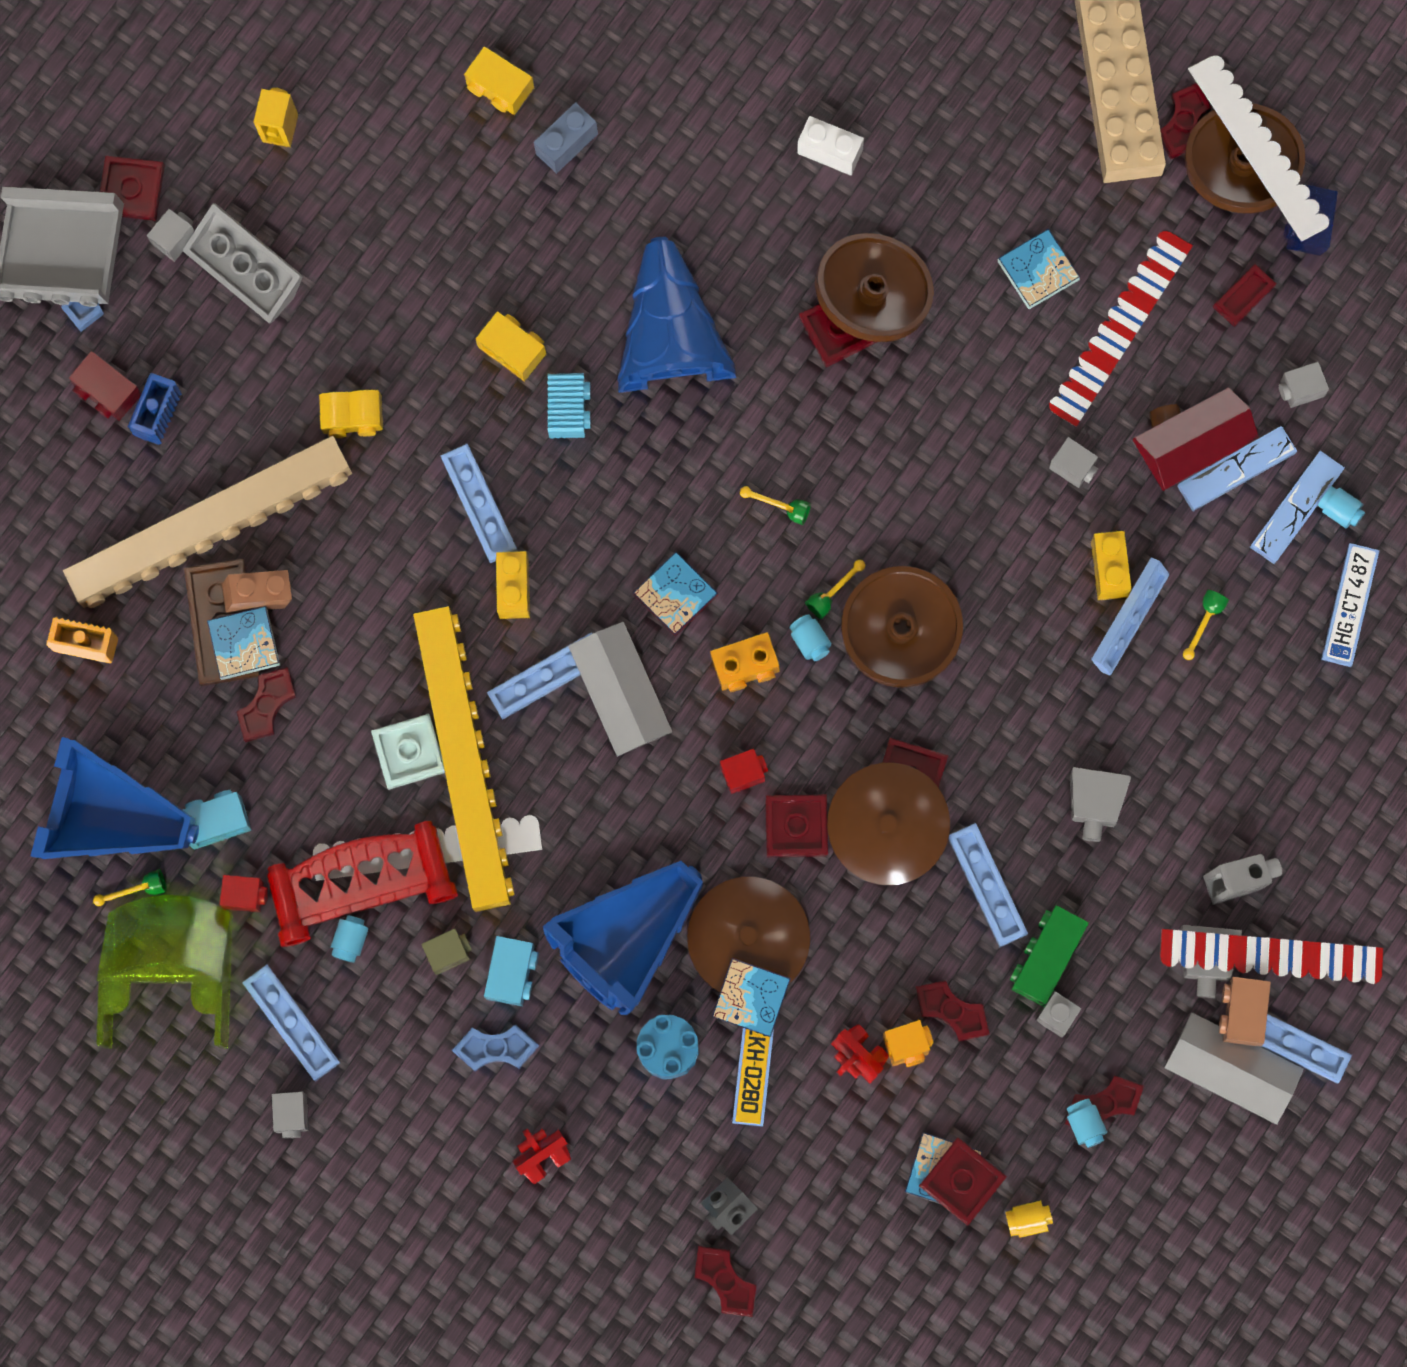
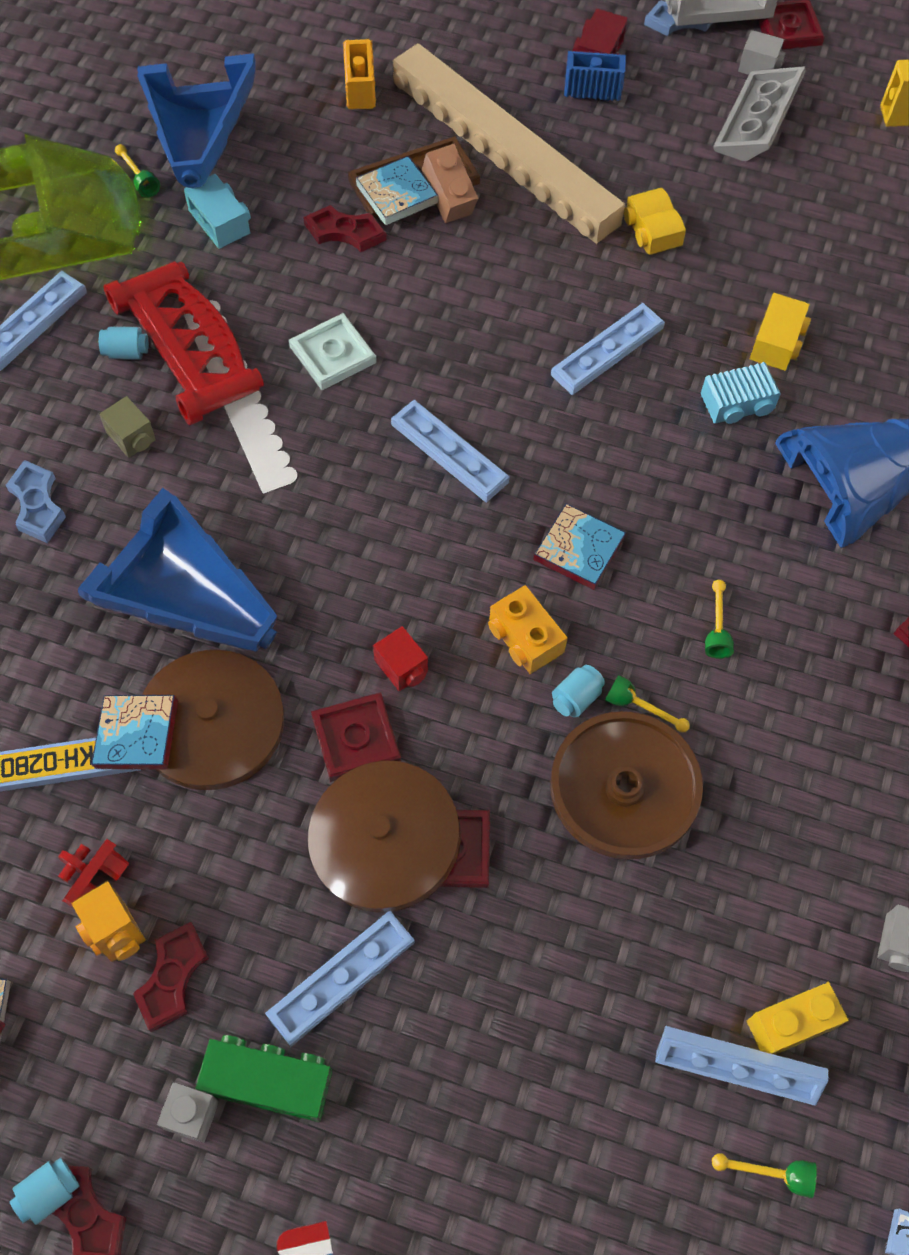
camera: 65 degrees right, 15 degrees down
red brick [219,875,268,912] -> none
yellow brick [413,606,515,912] -> none
medium azure brick [484,936,539,1006] -> none
yellow brick [496,551,530,619] -> none
light grey slope [568,622,672,757] -> none
dark azure brick [637,1015,699,1079] -> none
light grey torso [1070,767,1131,842] -> none

